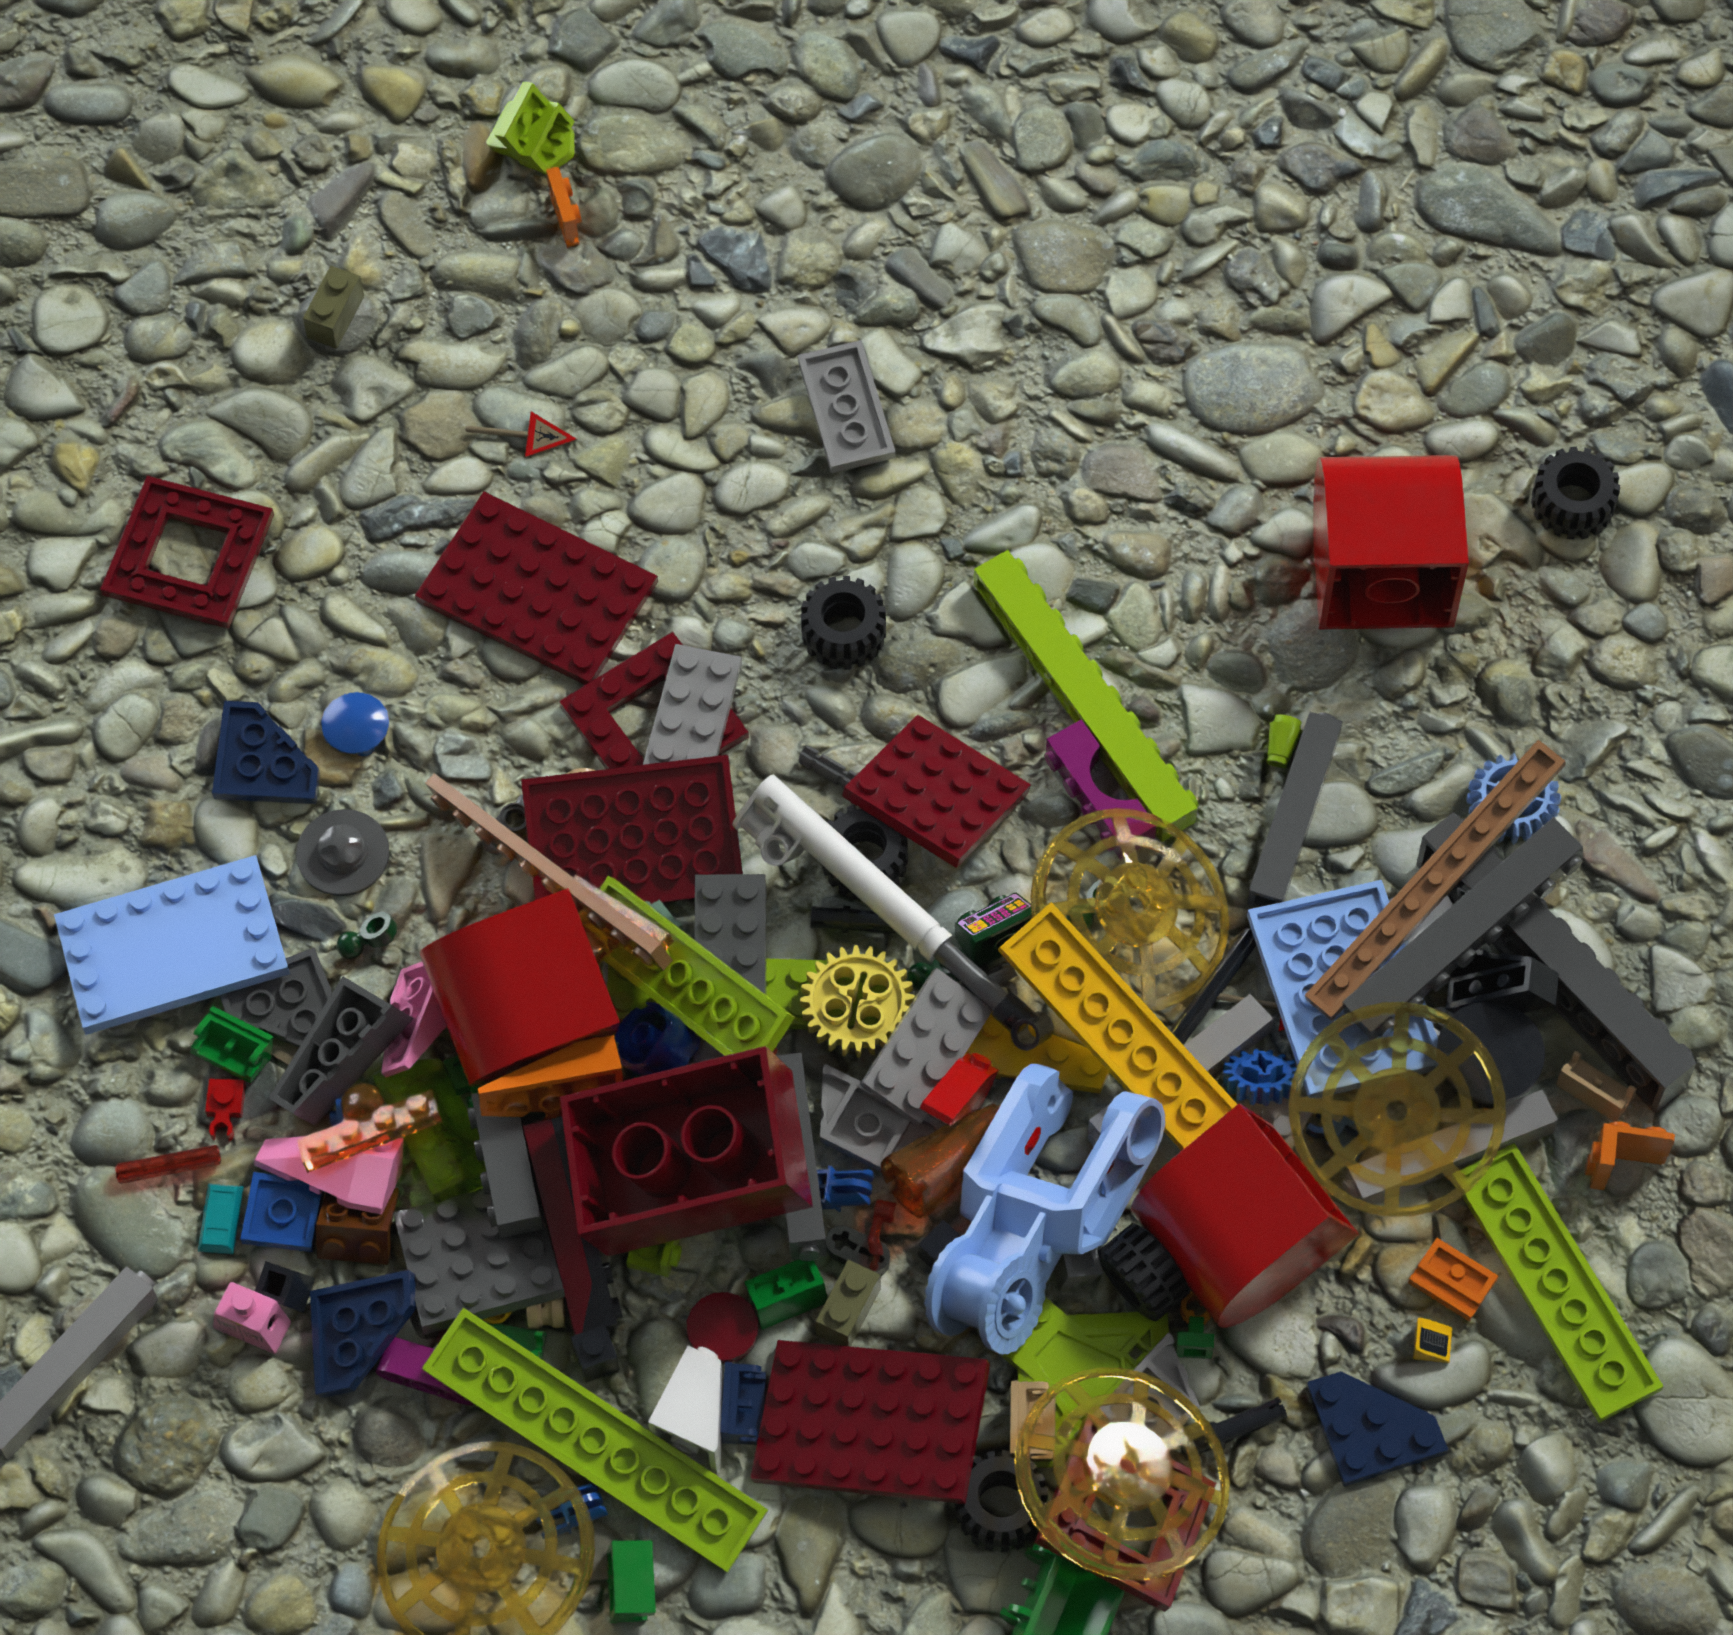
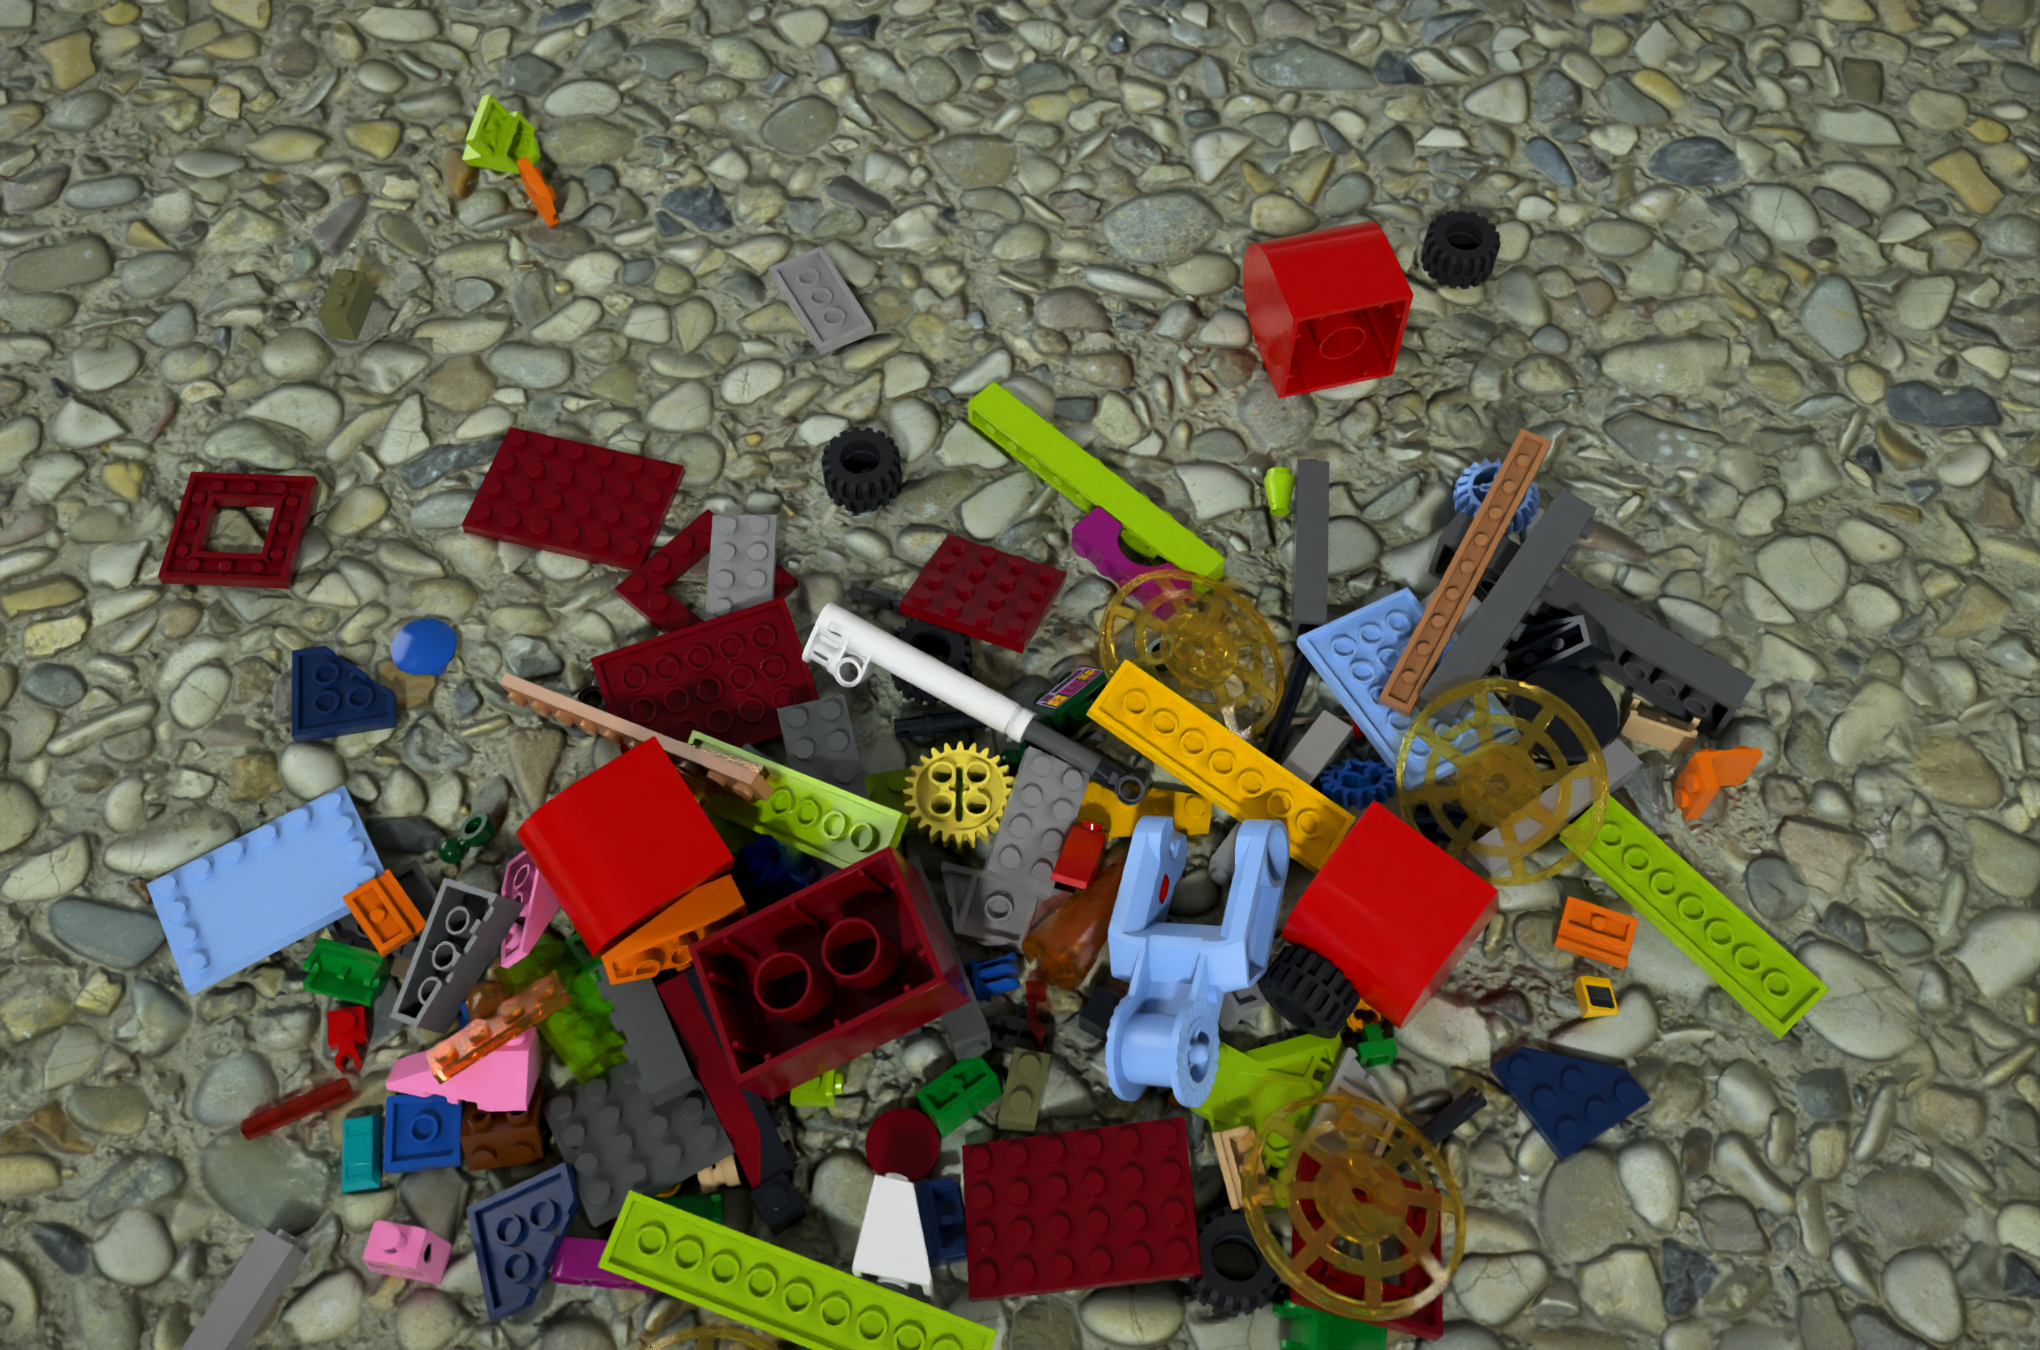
camera: 15 degrees left, 5 degrees down
black brick [255,1261,316,1313] -> none
dark grey hat [296,809,390,896] -> none
piece [465,411,577,458] -> none
none -> orange plate [342,869,426,958]

